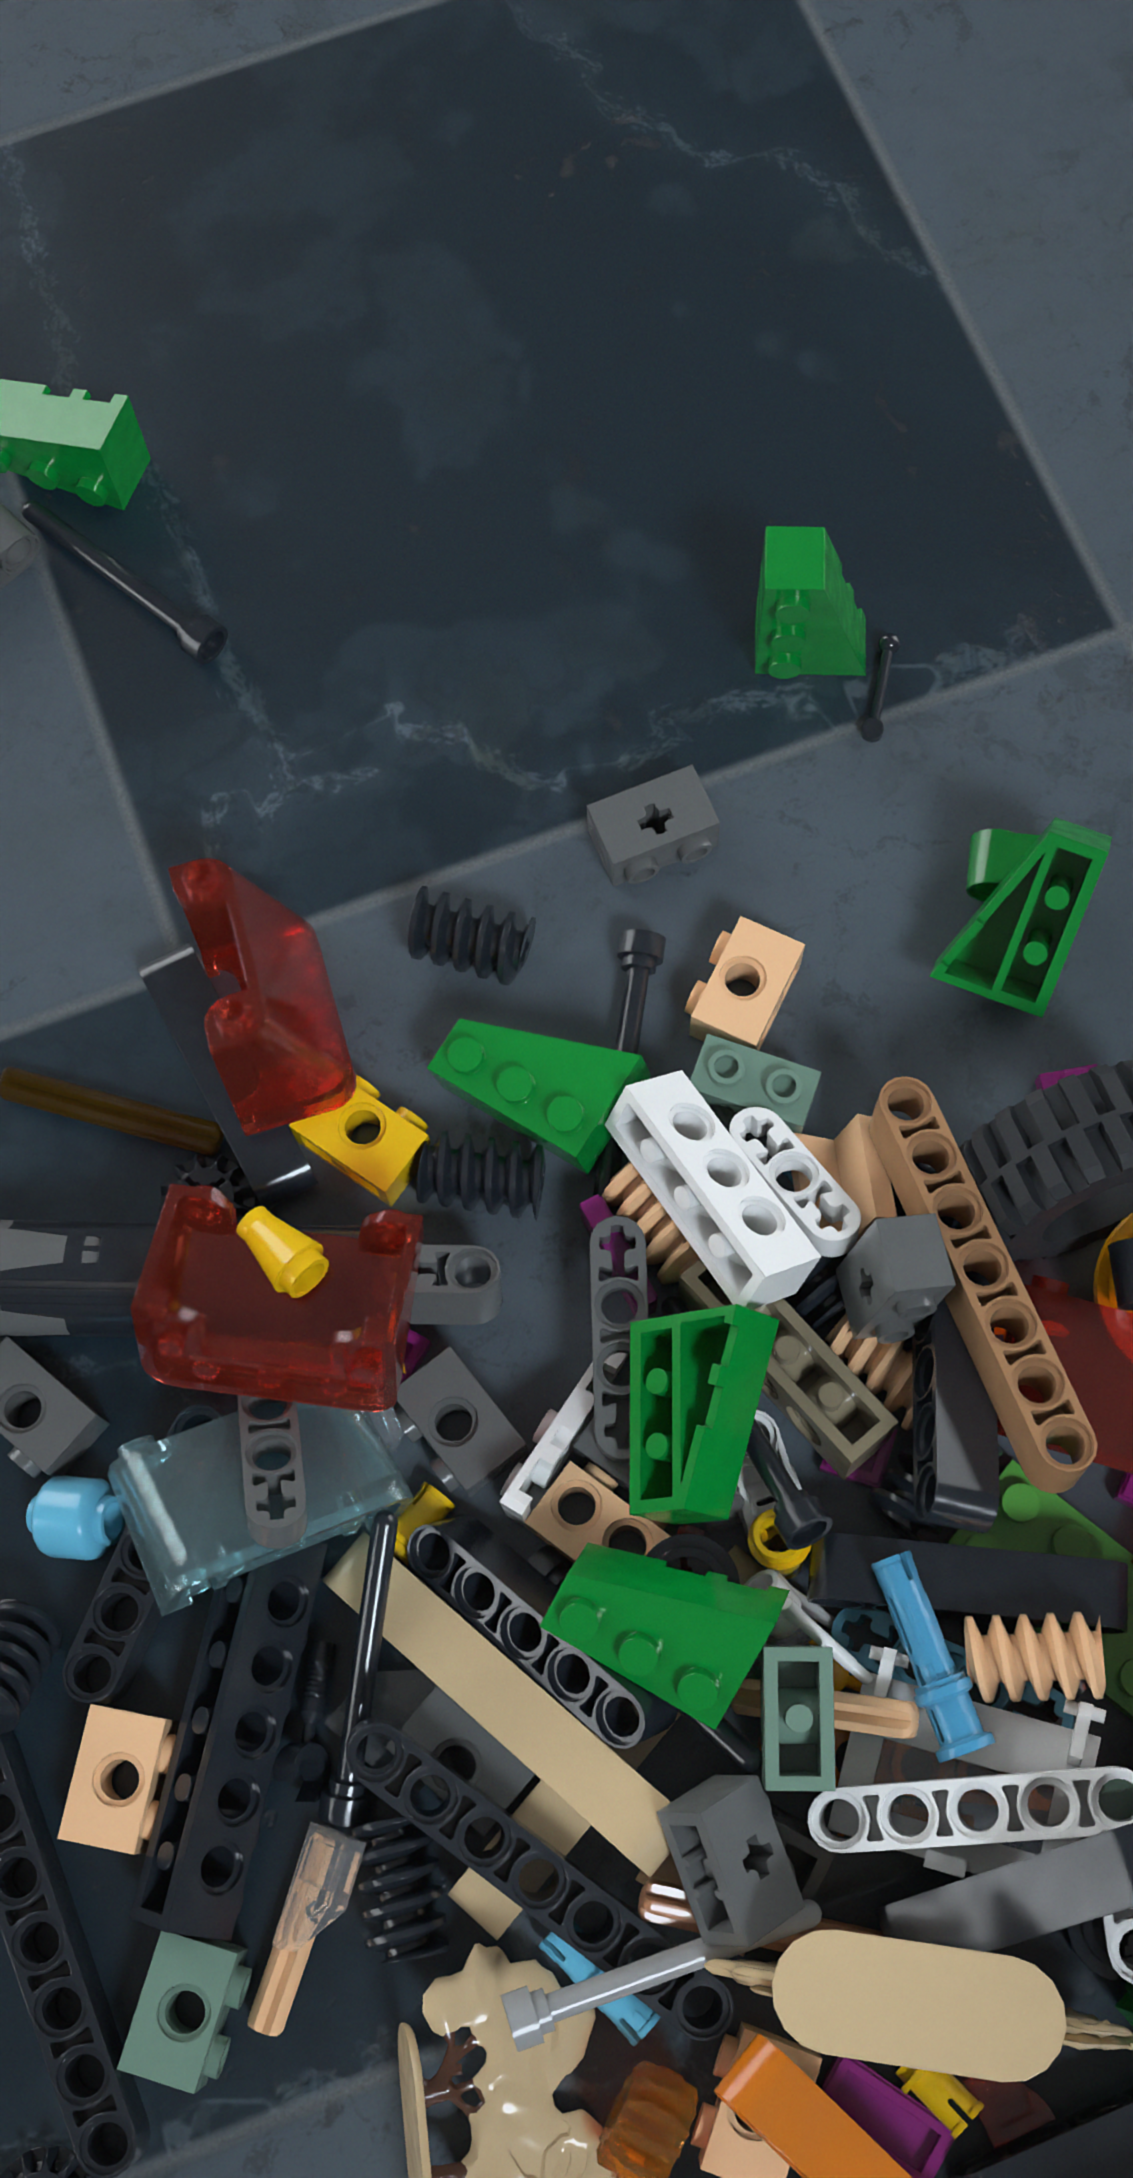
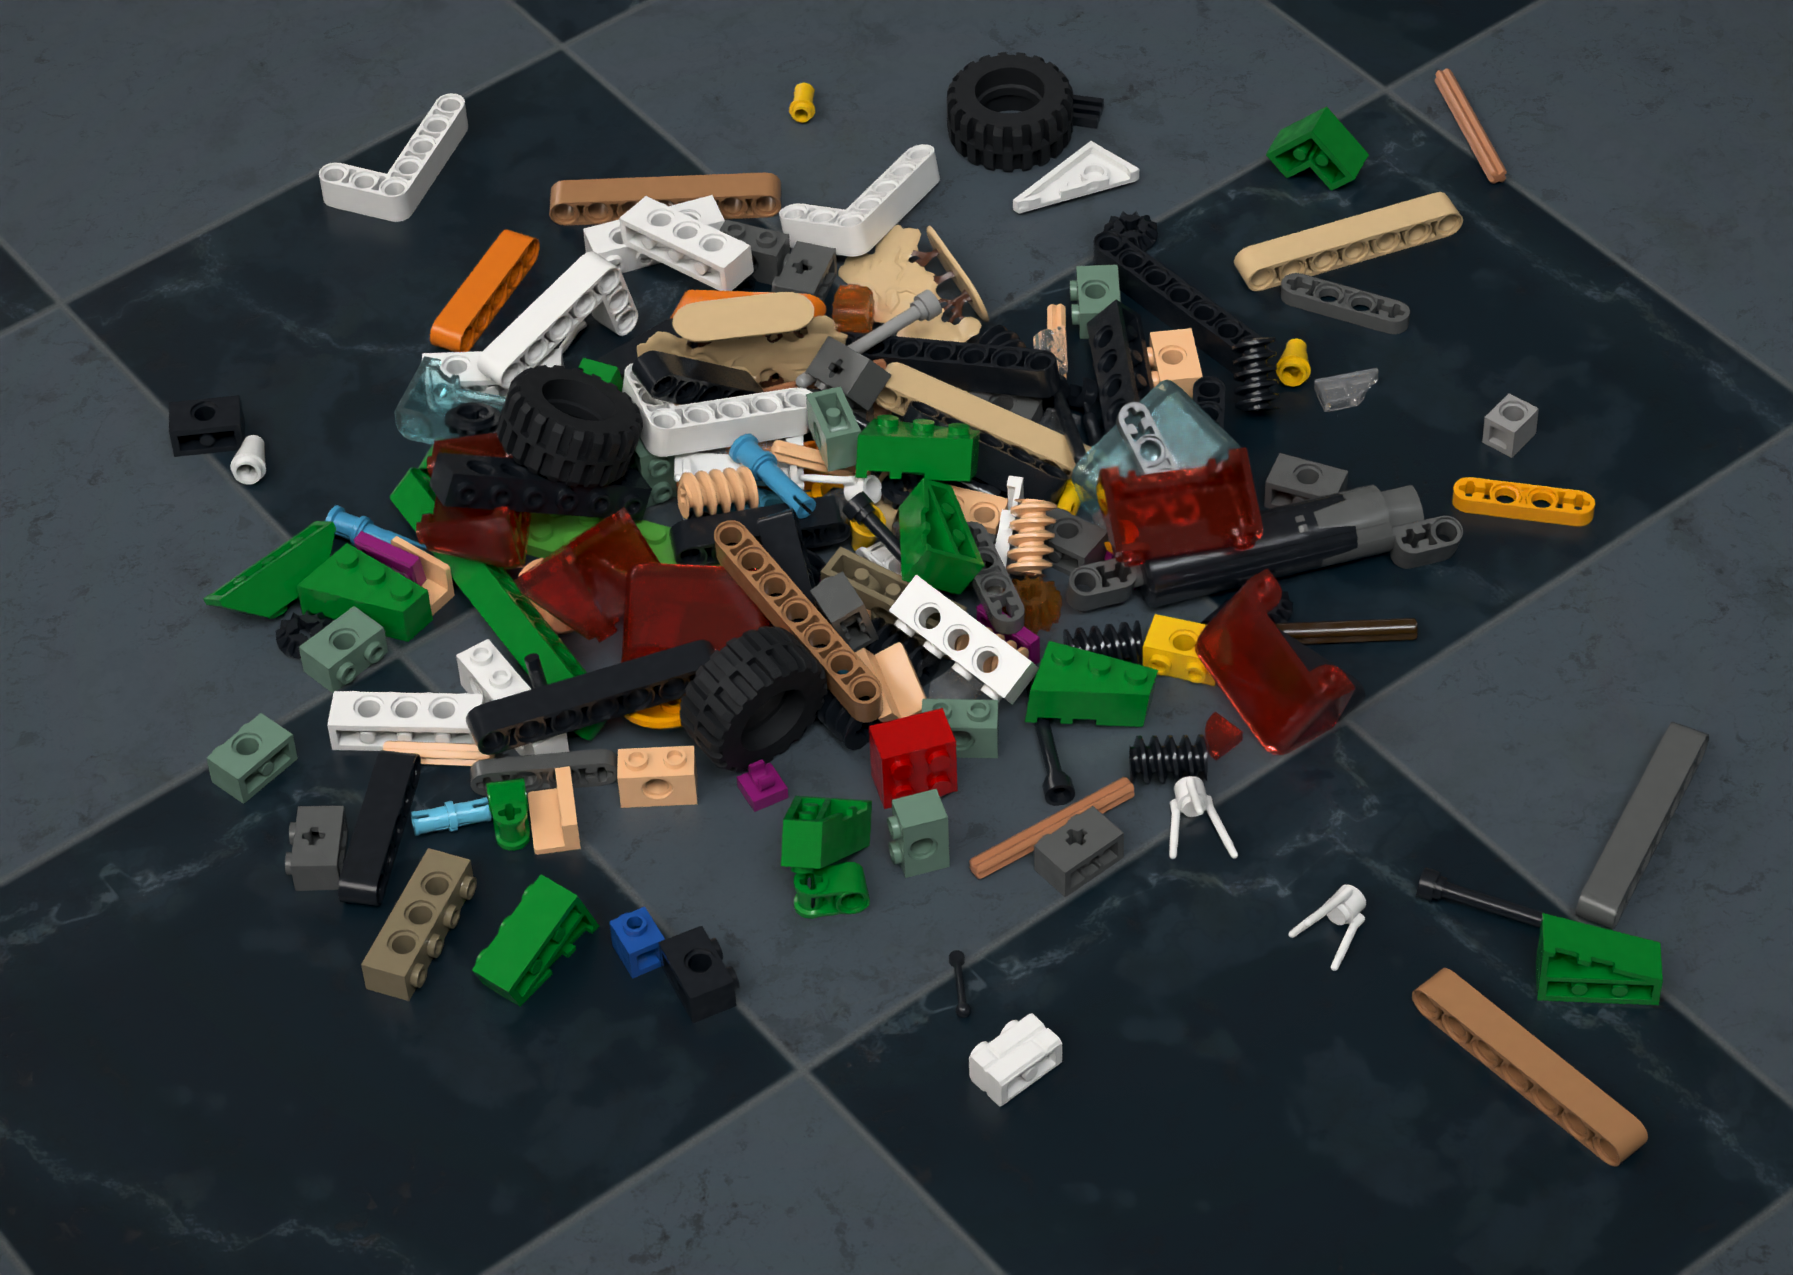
camera: 160 degrees right, 25 degrees down
medium azure head [26,1476,126,1560] -> none
yellow cone [236,1206,329,1298] -> none
light nougat brick [684,916,805,1051] -> none
white beam [729,1107,861,1257] -> none
green wedge [755,526,866,679] -> none
none -> red brick [869,708,958,809]
none -> sand green brick [887,789,950,878]
none -> nougat axle [969,777,1135,879]
none -> white brick [969,1013,1062,1106]
none -> clear orange gear [1002,574,1062,635]
none -> light nougat piece [1006,499,1057,577]
none -> white plant [1169,776,1238,859]
none -> clear red tile [1205,712,1243,761]
none -> white plant [1289,885,1366,971]
none -> medium nougat beam [1412,968,1648,1167]

